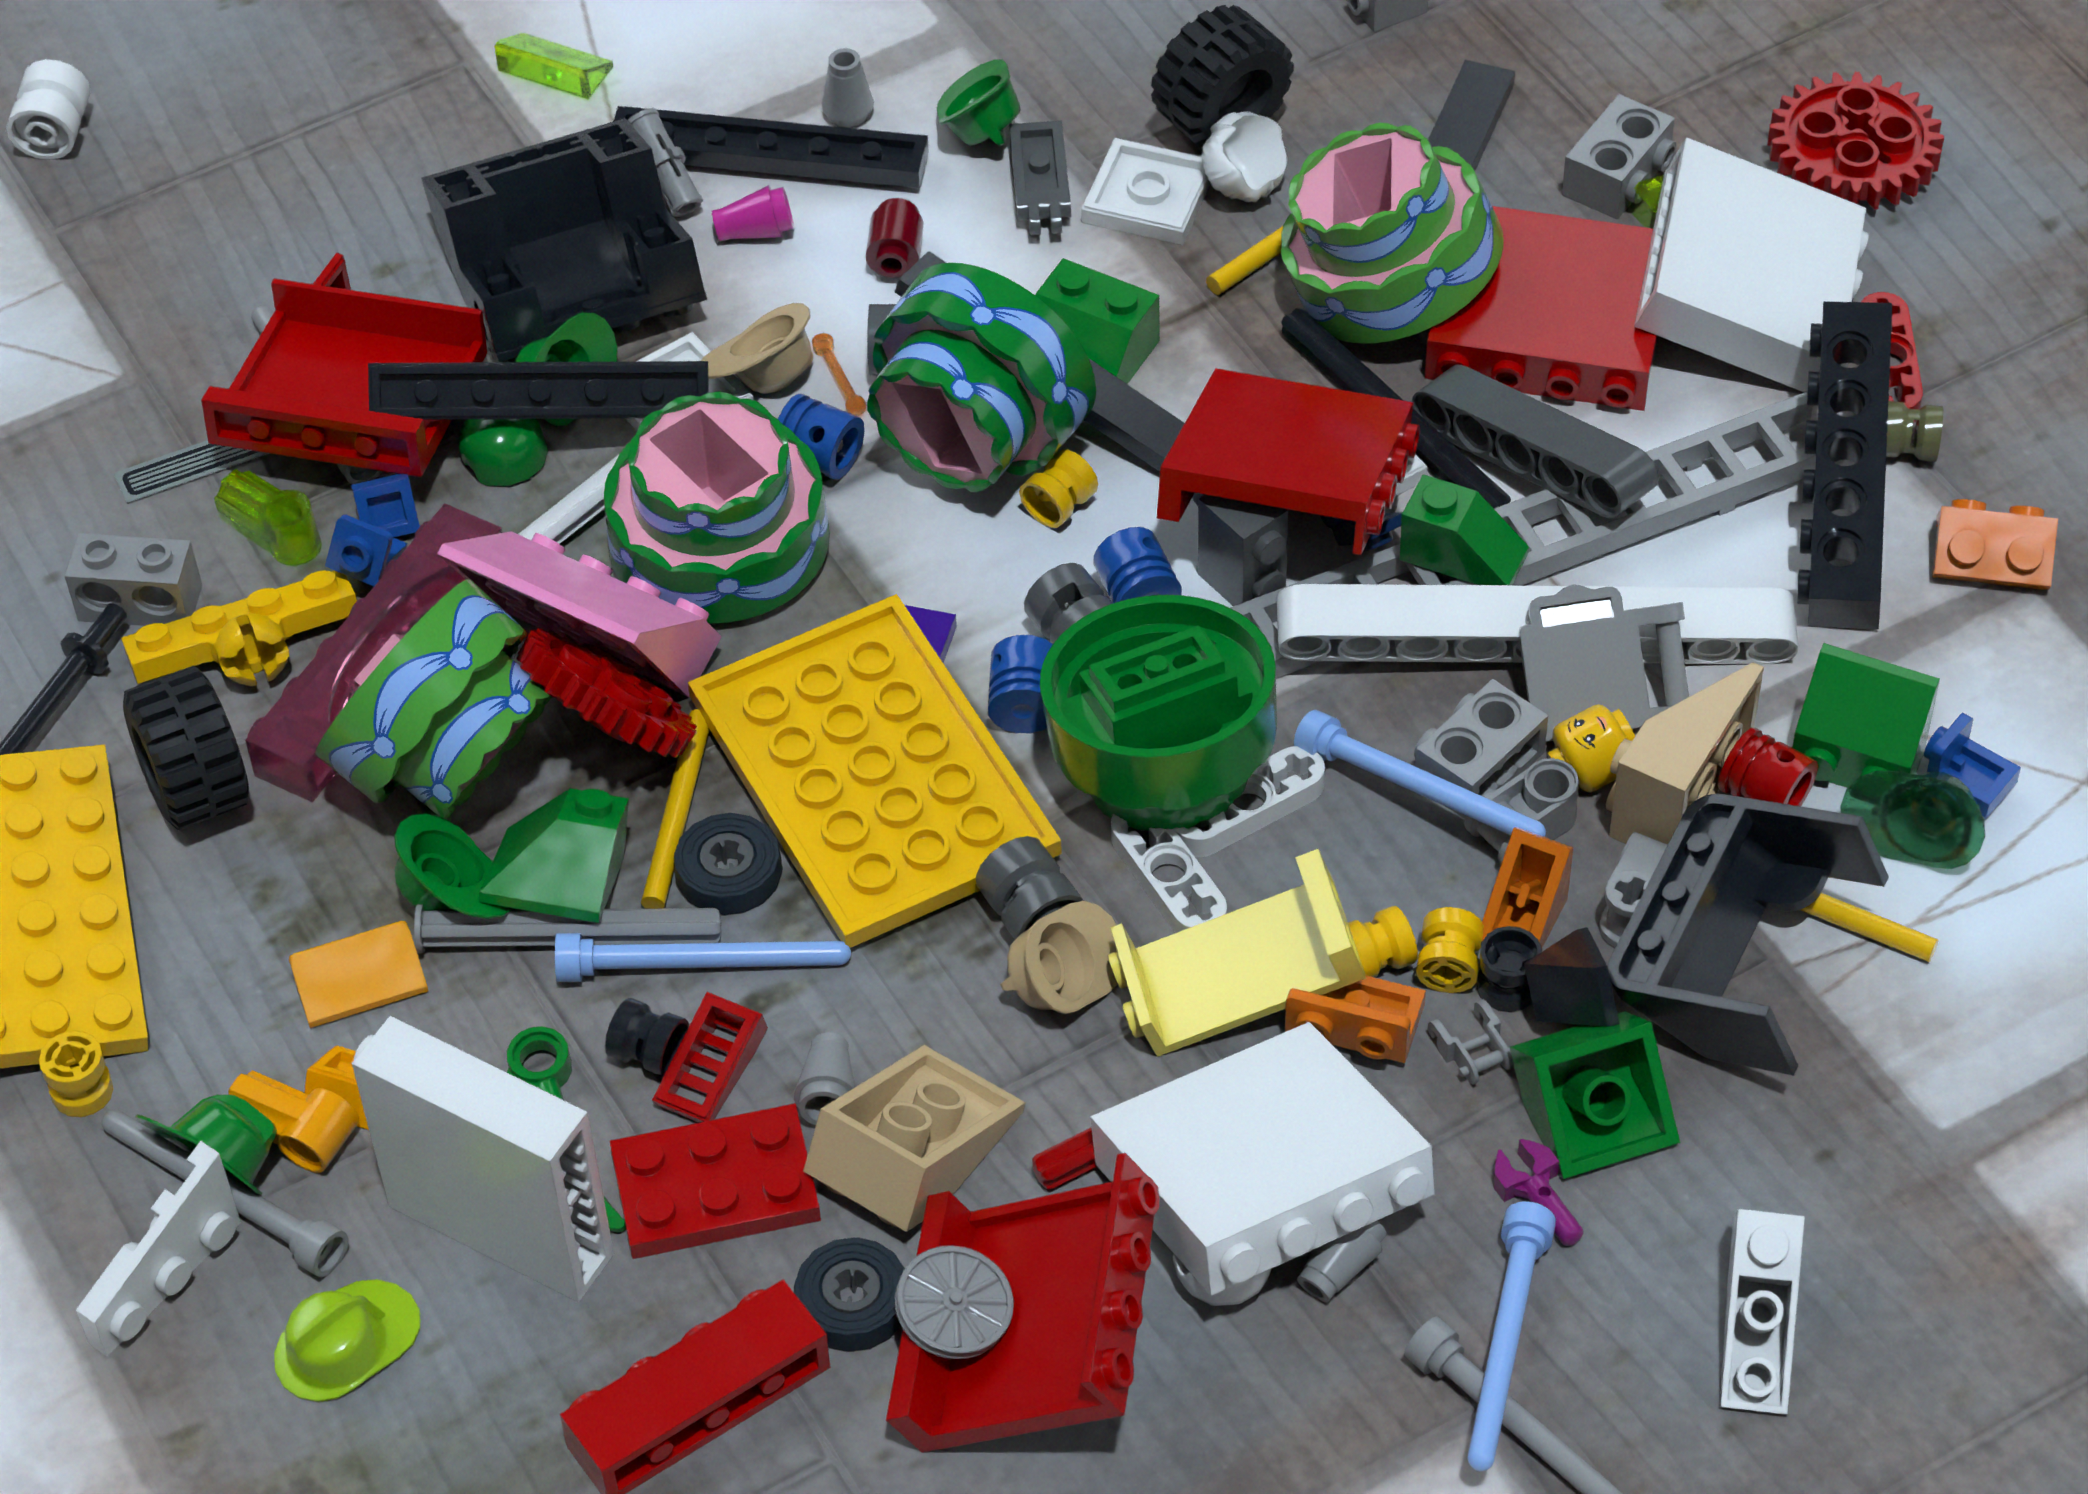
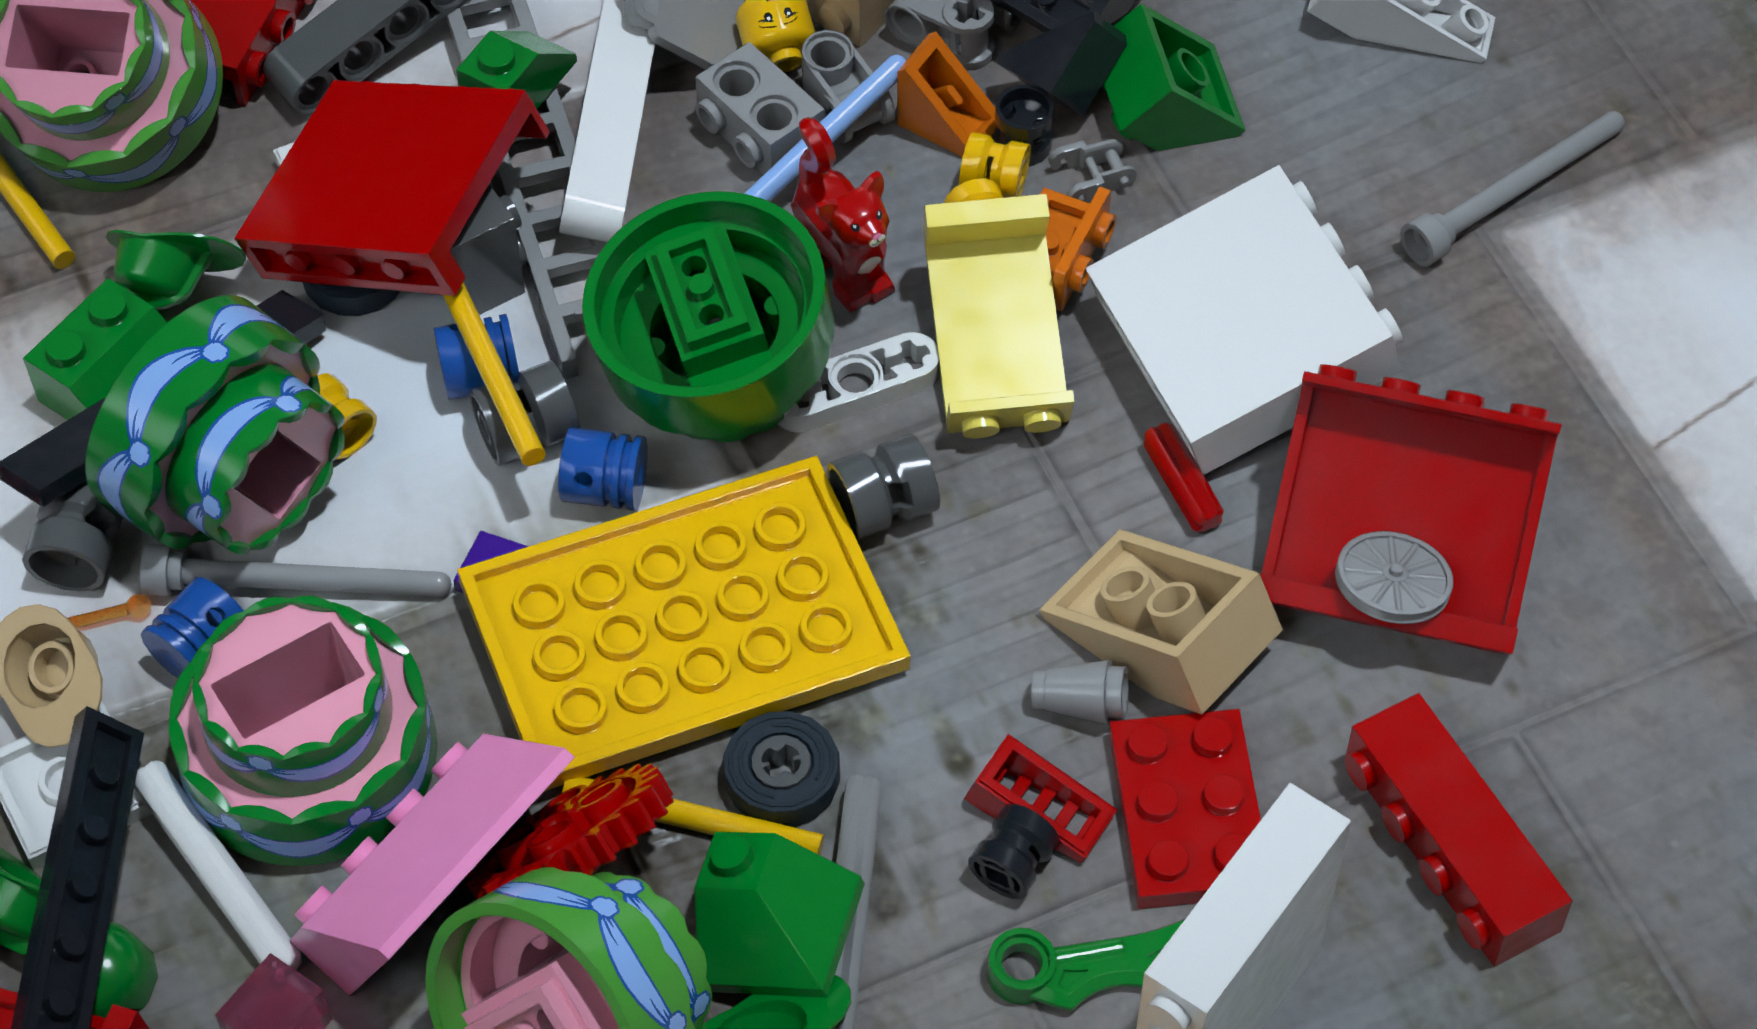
camera: 85 degrees left, 5 degrees up
light blue piece [555,933,851,982] -> none
black bush [793,1237,905,1352] -> none
tan piece [1000,901,1118,1014] -> none
black axle [1281,308,1511,508] -> none
light blue piece [1468,1201,1556,1471] -> none
magenta bar [1493,1139,1584,1246] -> none
none -> green piece [106,230,246,310]
none -> light grey piece [140,544,452,597]
none -> yellow bar [443,282,546,466]
none -> red animal [791,117,895,313]

